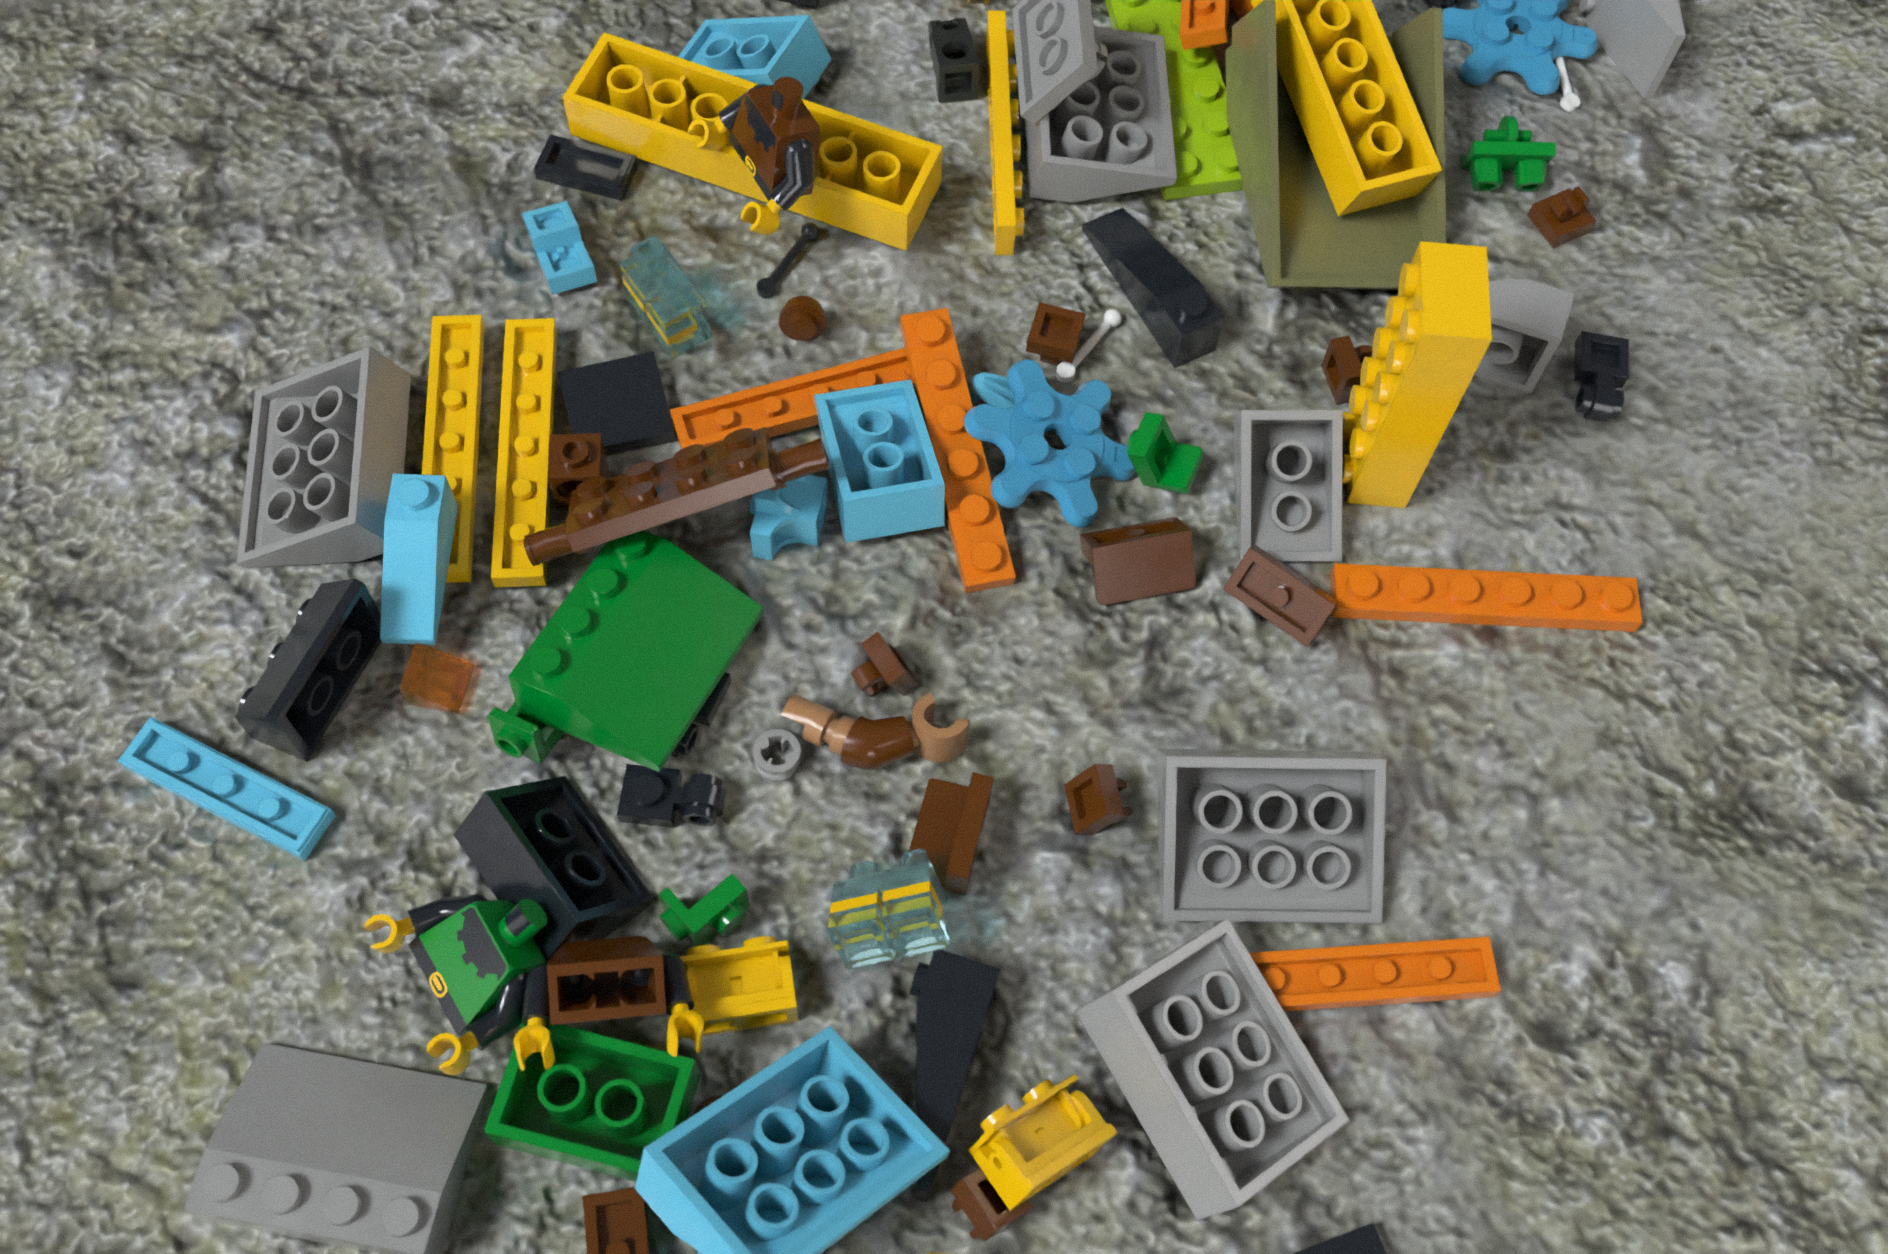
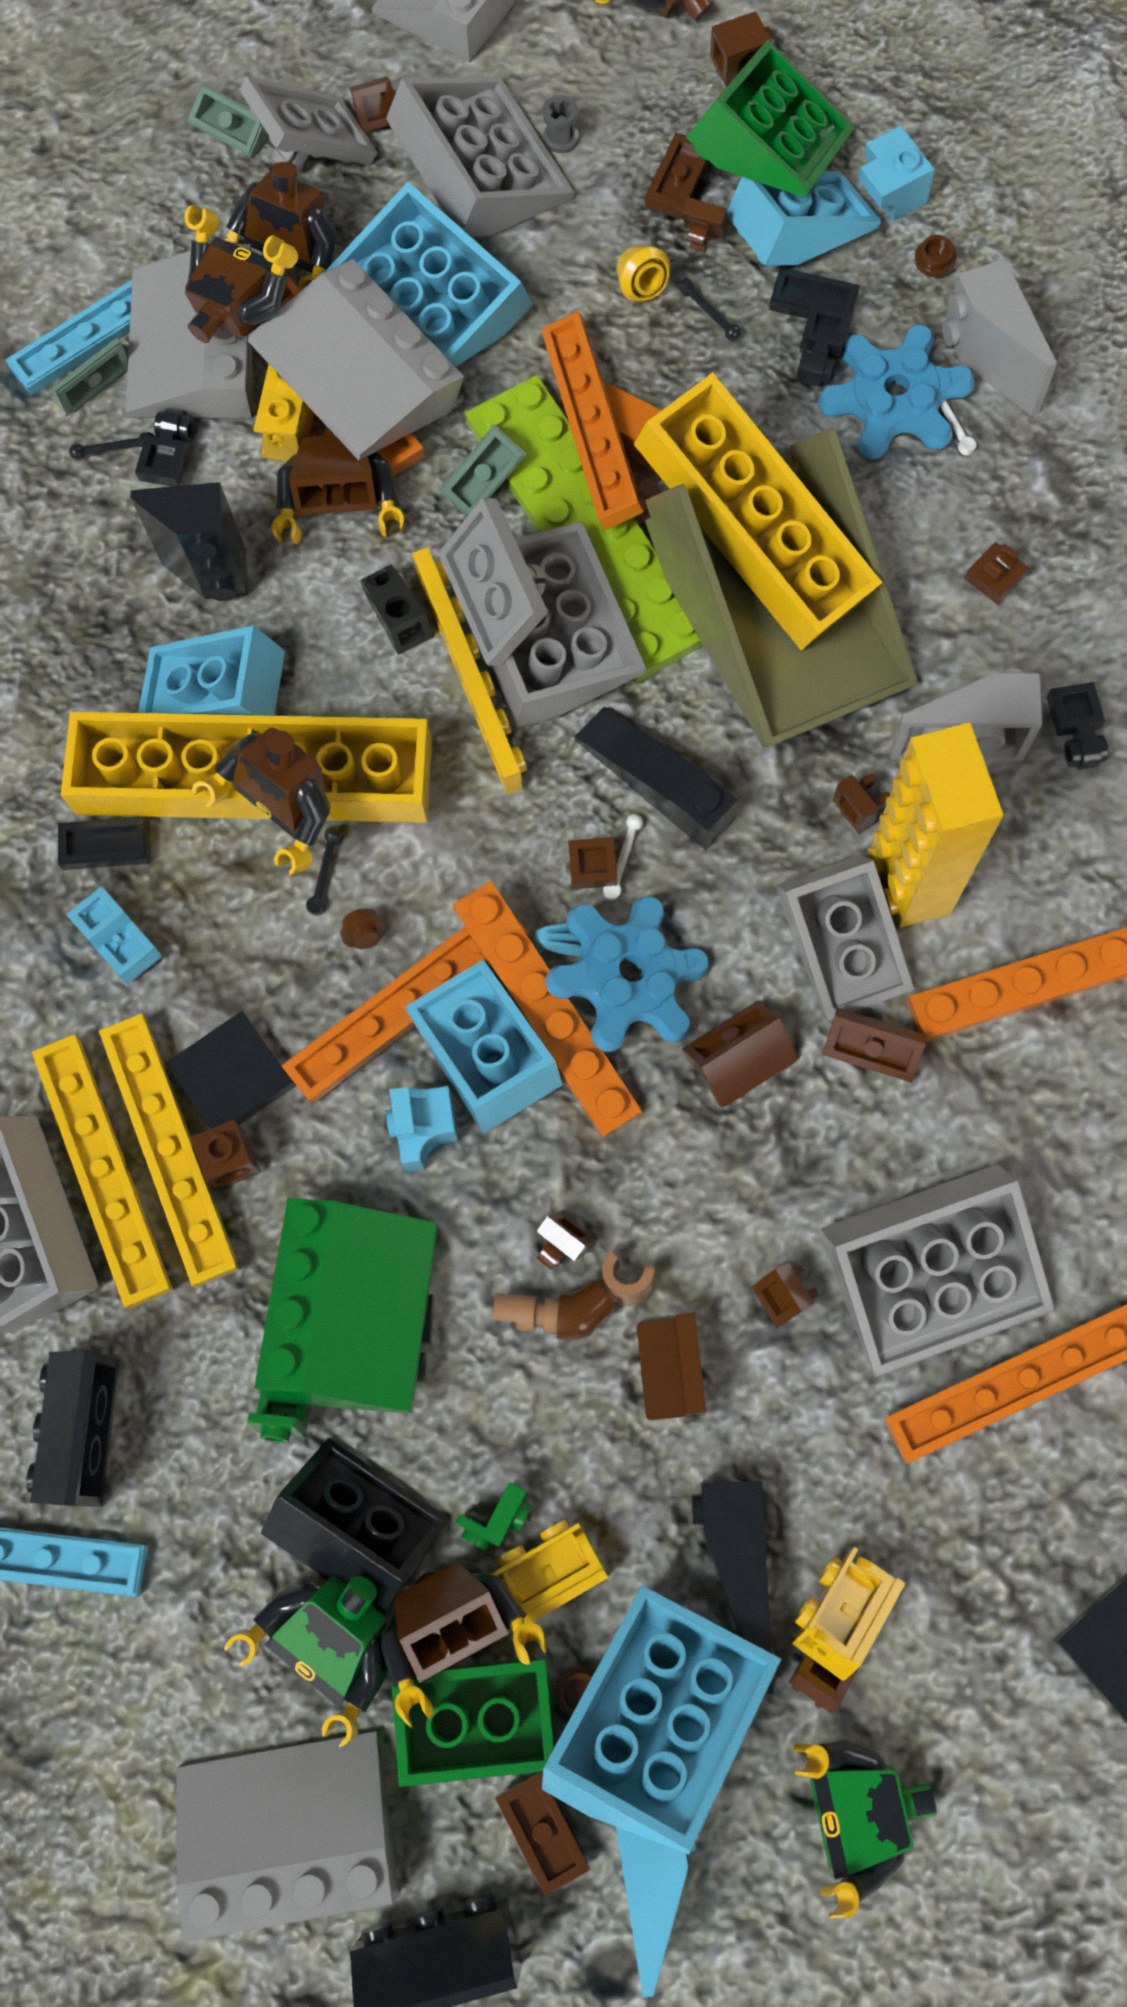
camera: 10 degrees left, 10 degrees up
medium azure slope [380,473,458,645] -> none
clear orange slope [400,643,474,714] -> none
reddish brown plate [523,427,831,566] -> none
black plate [617,764,726,828] -> none
clear light blue hips [620,236,713,358] -> none
light grey bush [753,729,801,782] -> none
clear light blue hips [827,849,949,970] -> none
light grey slope [1075,918,1350,1220] -> none
green bracket [1127,412,1204,493] -> none
green hips [1460,116,1556,192] -> none

